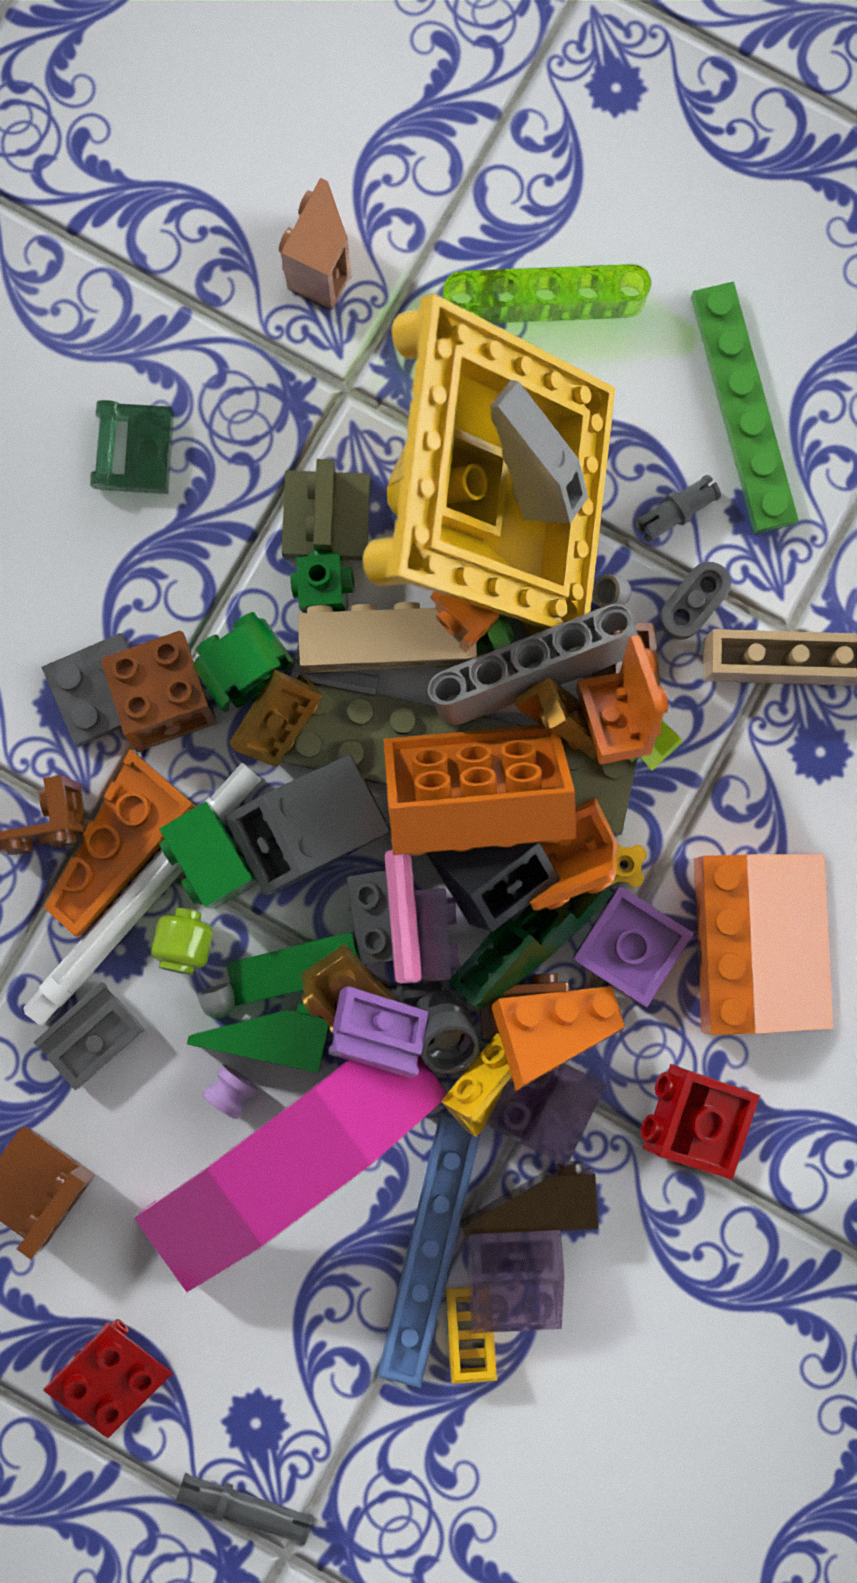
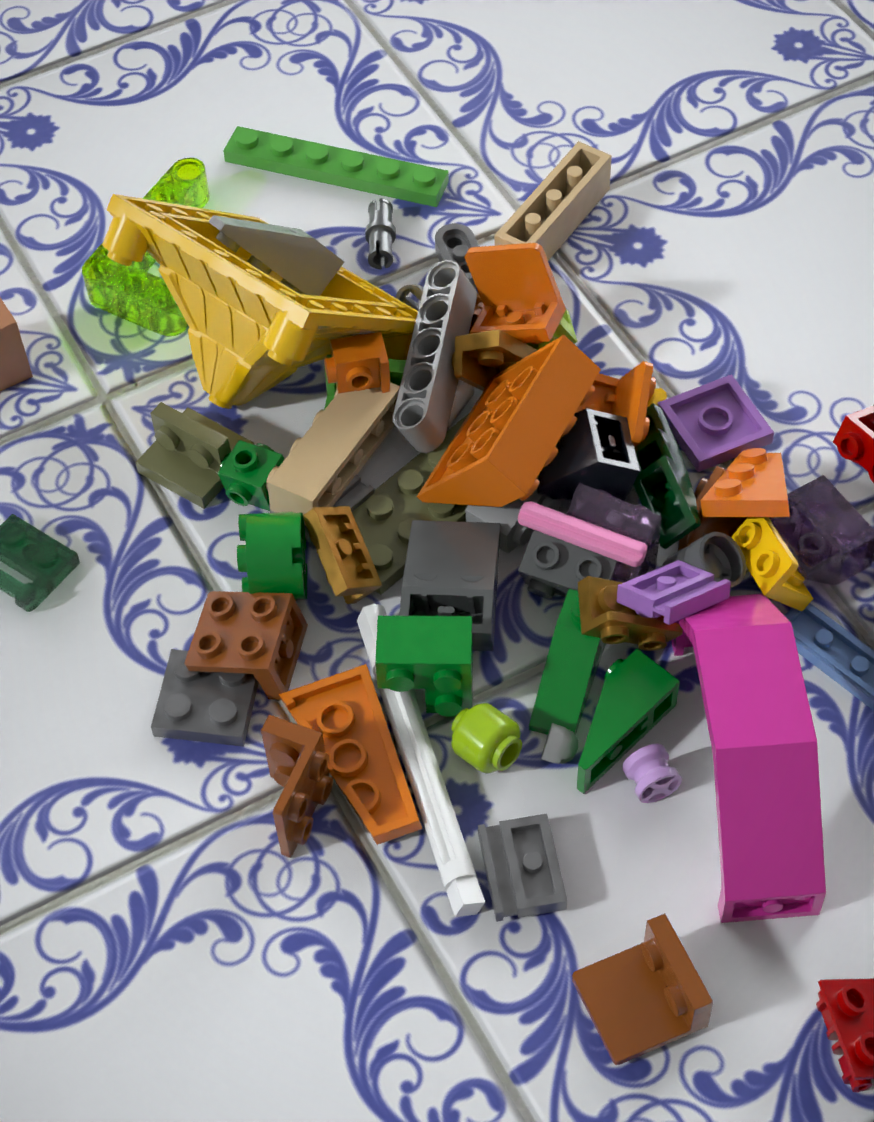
camera: 50 degrees left, 30 degrees down
slope [694,854,833,1035] -> none

